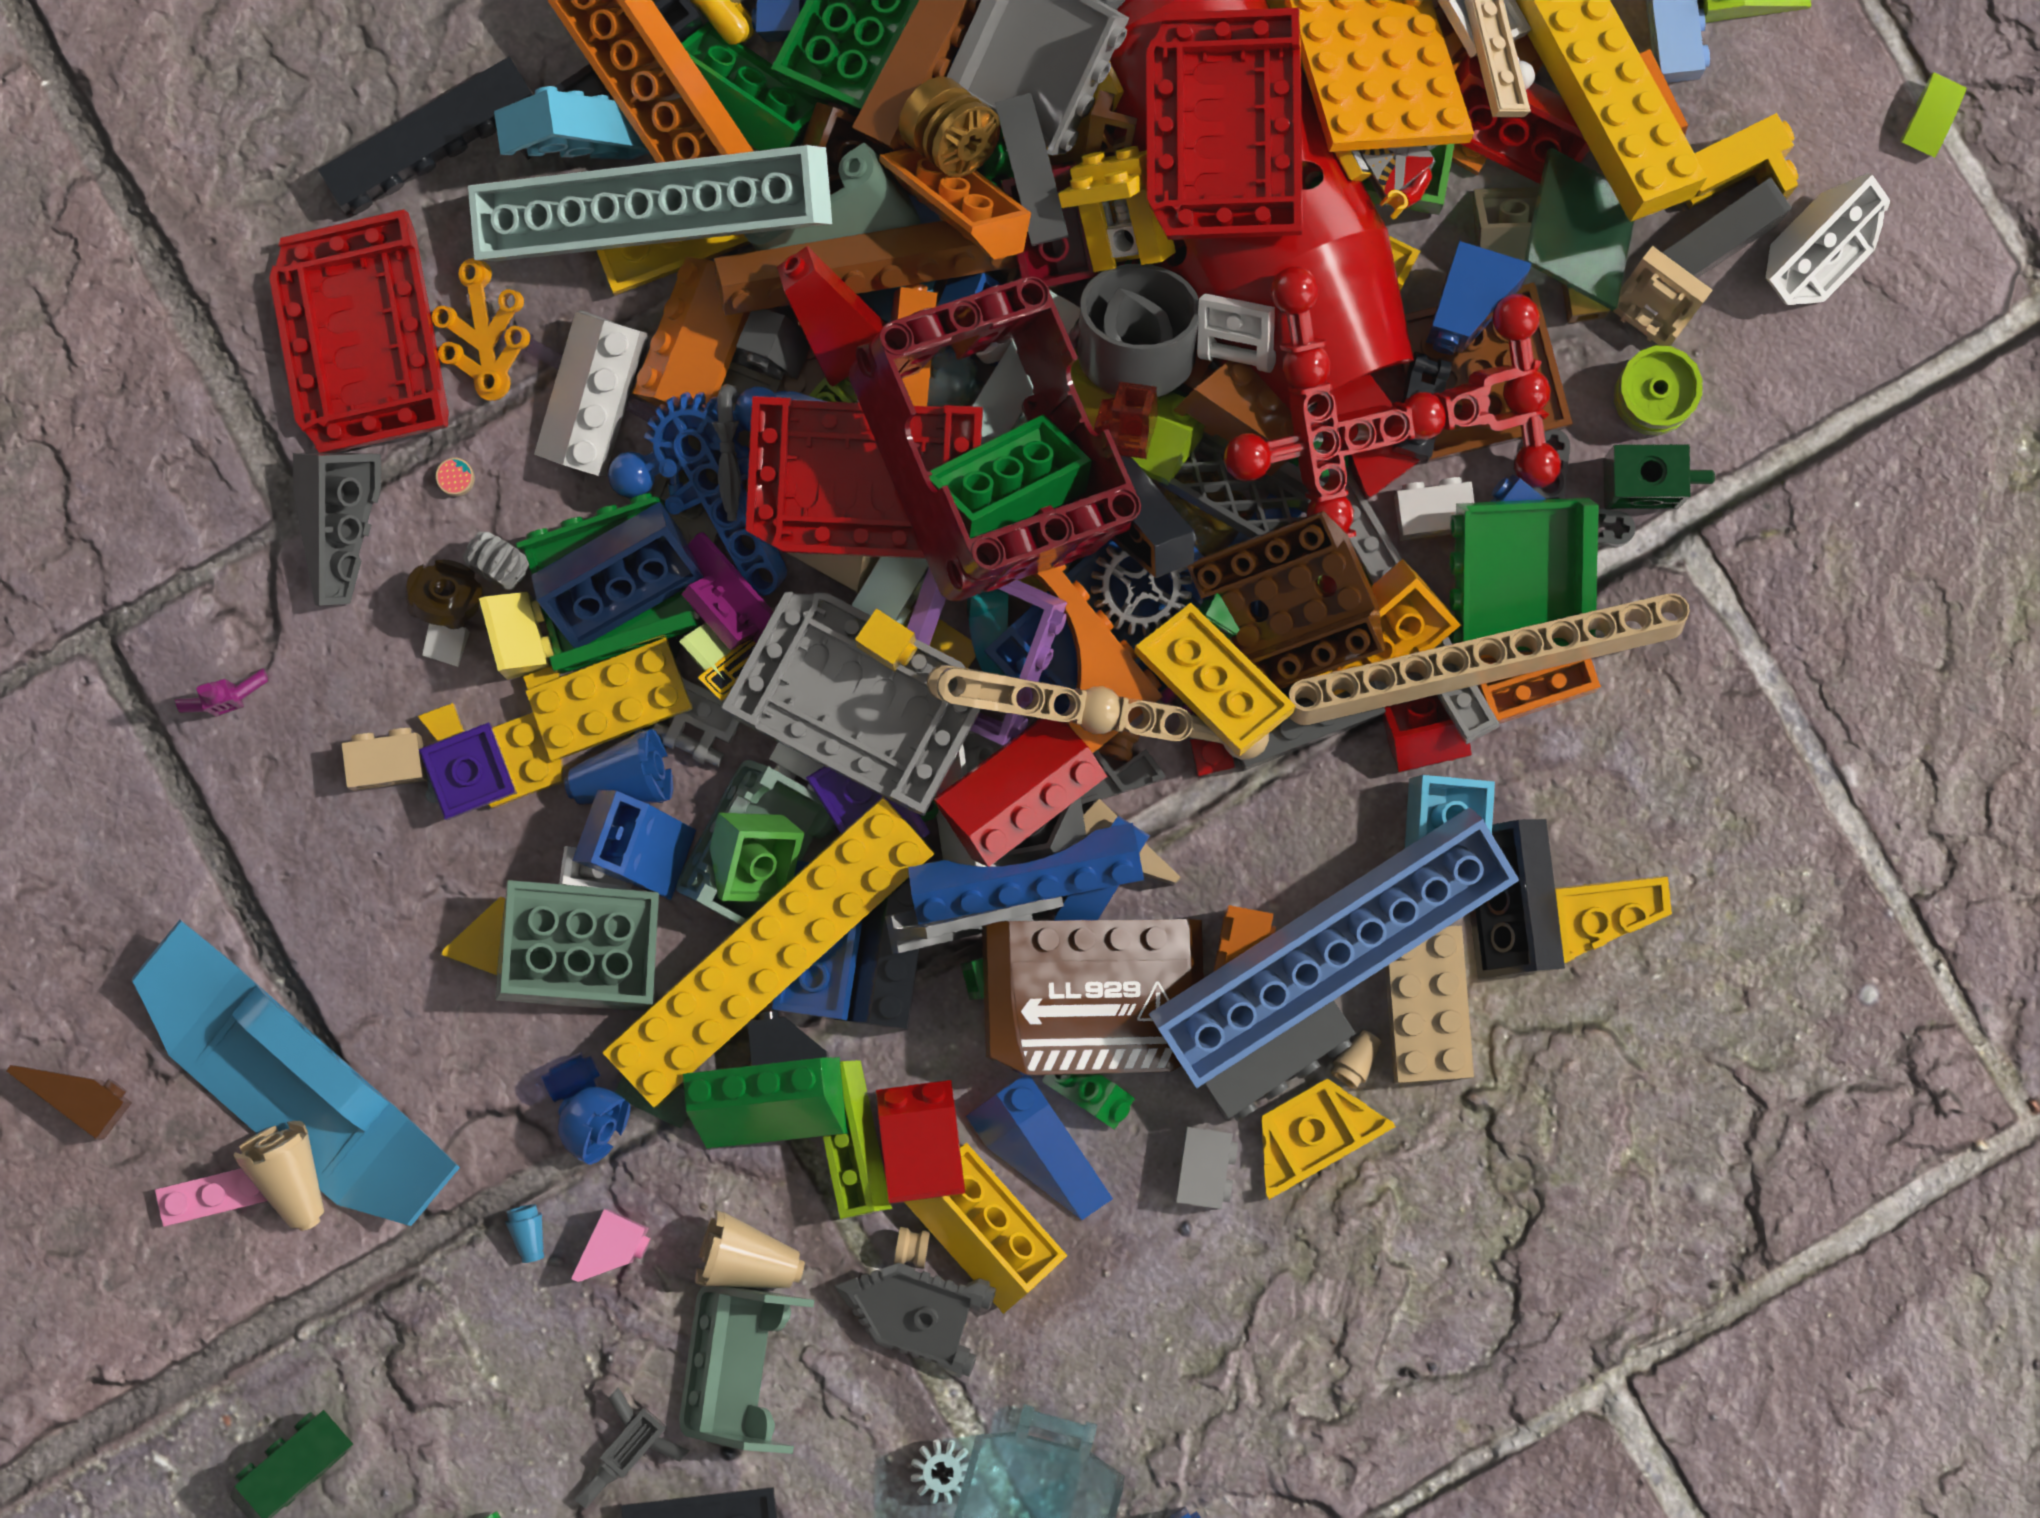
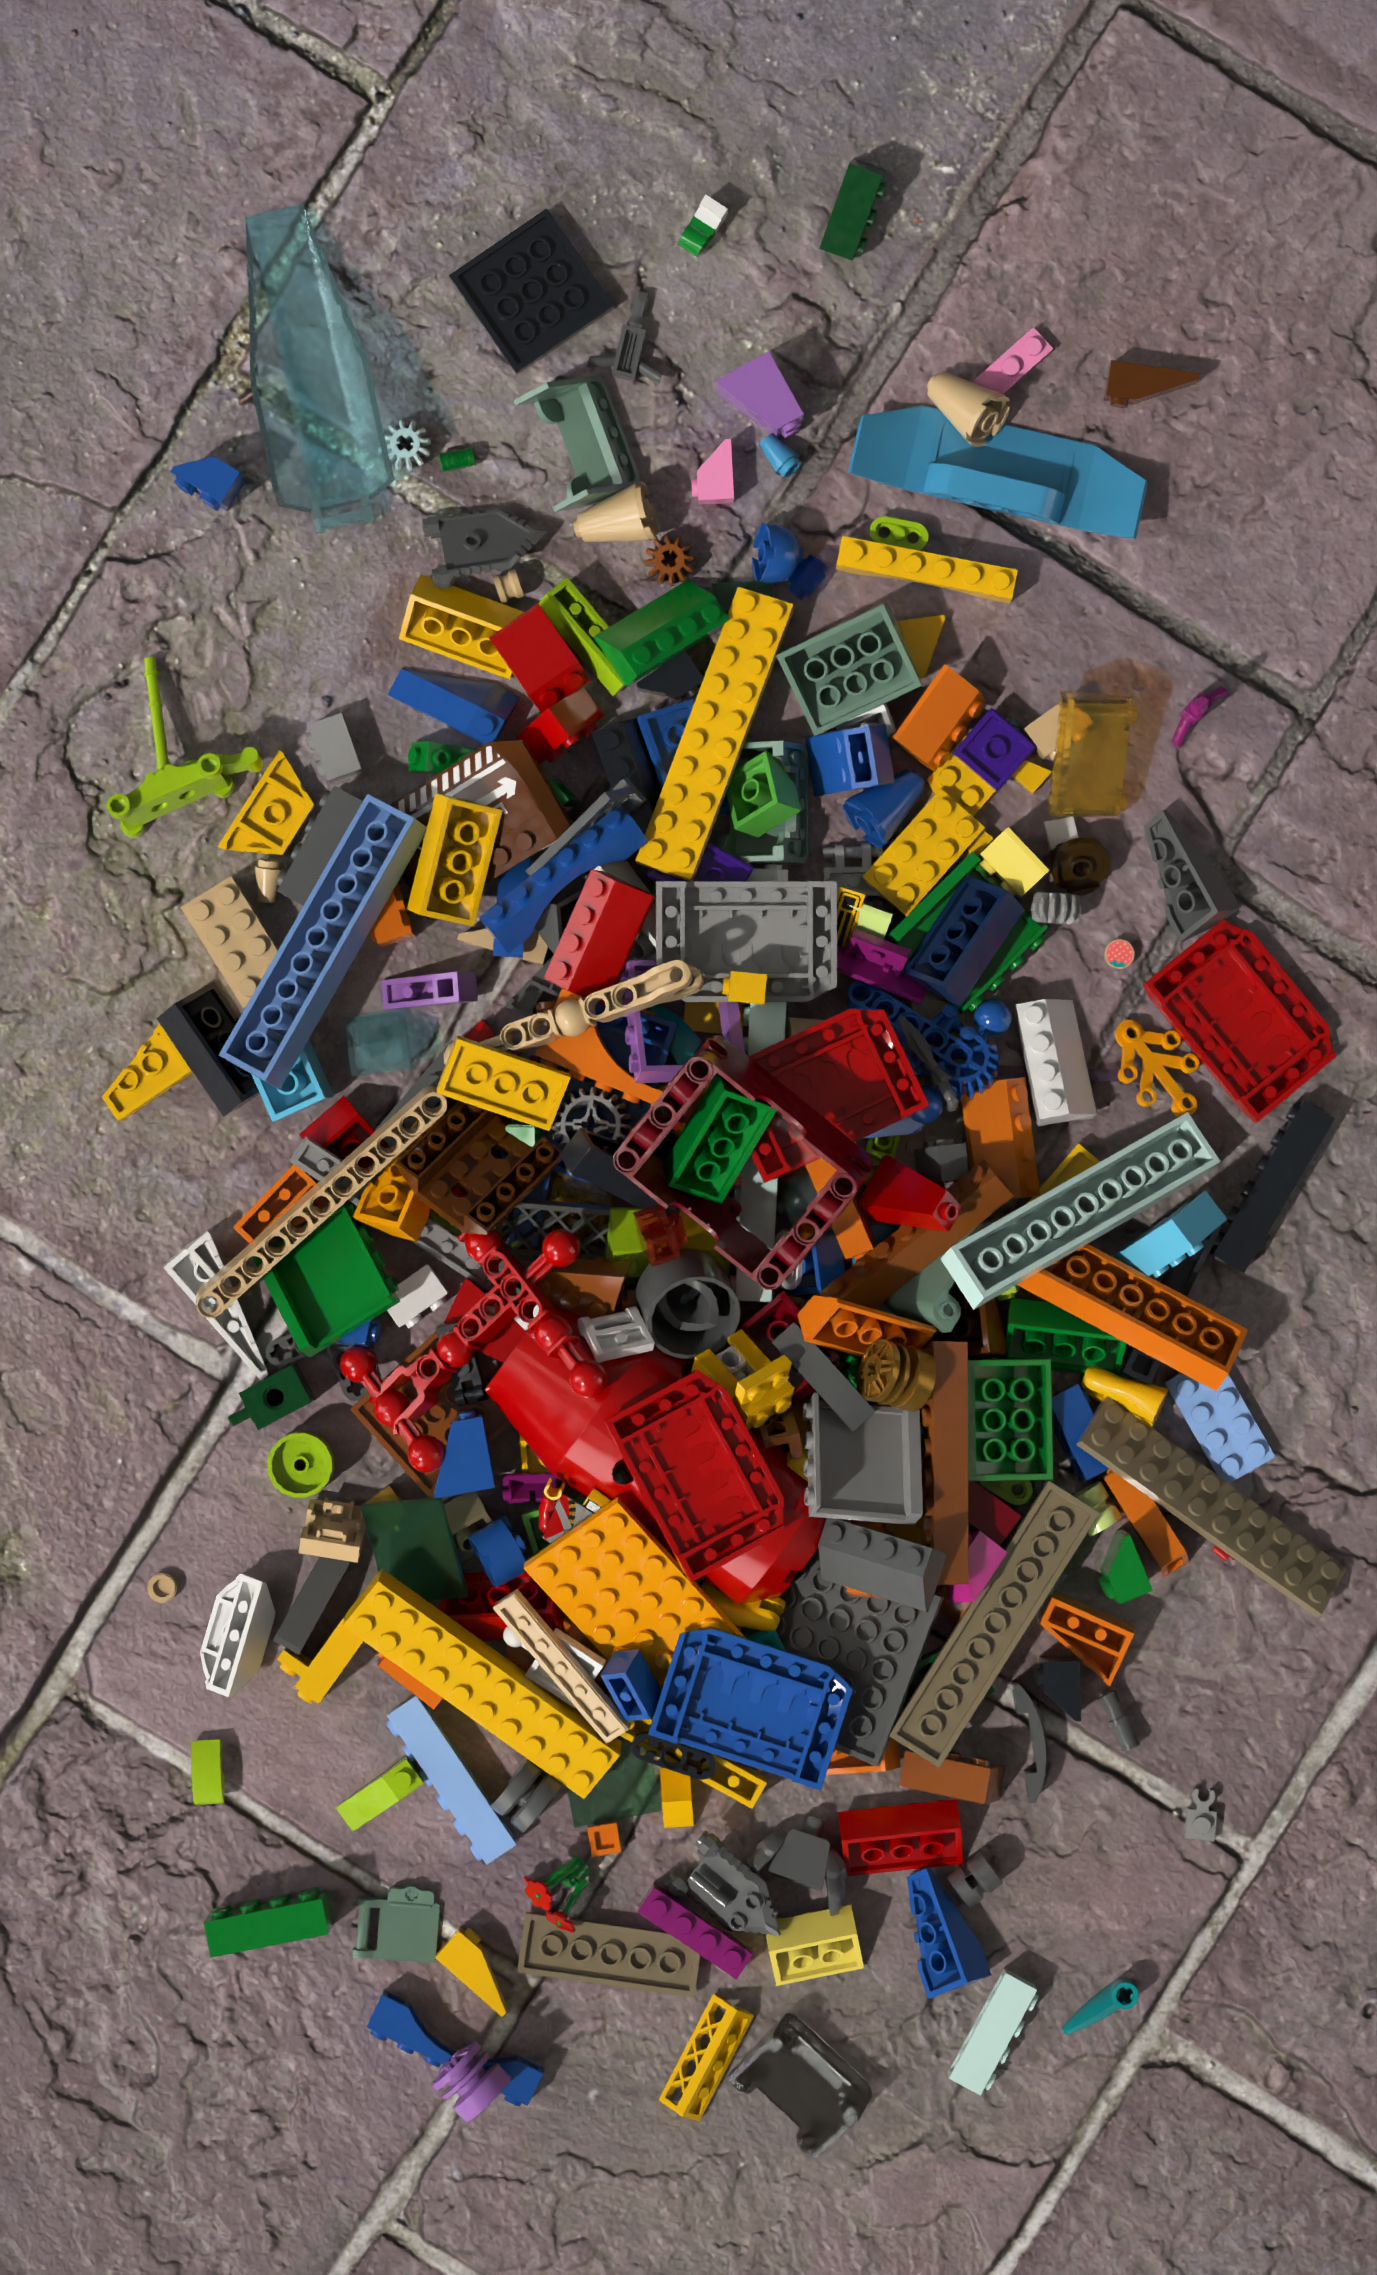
camera: 150 degrees right, 5 degrees up
none -> lime piece [106,657,263,838]
none -> tan tile [147,1572,178,1603]
none -> white wedge [163,1231,269,1380]
none -> clear light blue slope [346,1010,413,1077]
none -> medium lavender slope [381,972,478,1010]
none -> yellow slope [407,793,503,927]
none -> green piece [439,447,476,472]
none -> blue brick [468,1515,529,1587]
none -> magenta hinge [502,1472,563,1504]
none -> red brick [516,687,604,764]
none -> dark orange gear [644,535,695,586]
none -> medium lavender slope [716,352,804,439]
none -> yellow arch [835,536,1018,604]
none -> lime plate [869,516,928,551]
none -> orange slope [893,664,986,772]
none -> clear yellow windscreen [1046,690,1137,817]

